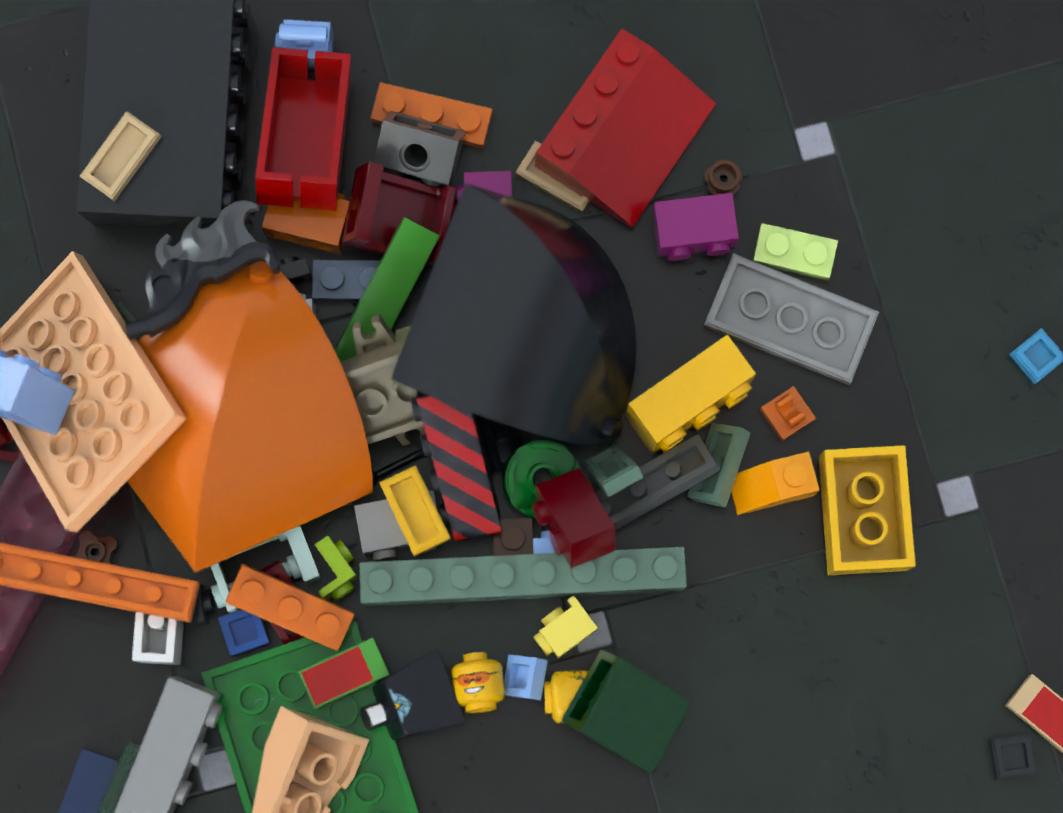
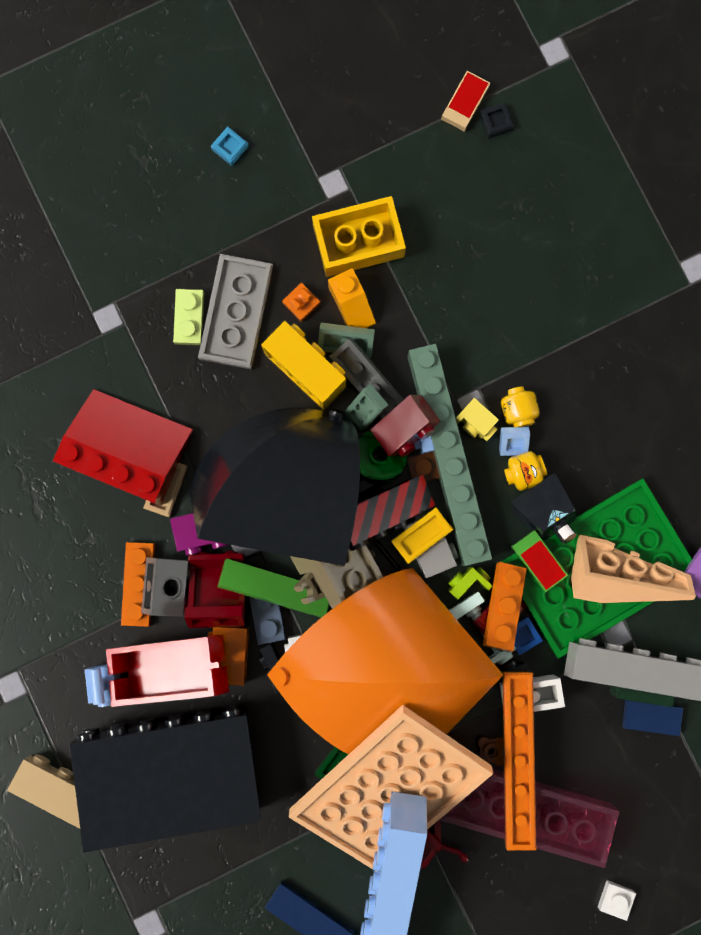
camera: 100 degrees left, 5 degrees up
tan tile [80,111,162,201] -> none
black piece [125,200,281,339] -> none
dark green brick [561,649,692,774] -> none
magenta brick [652,193,739,261] -> none
reddish brown plate [704,159,743,195] -> none

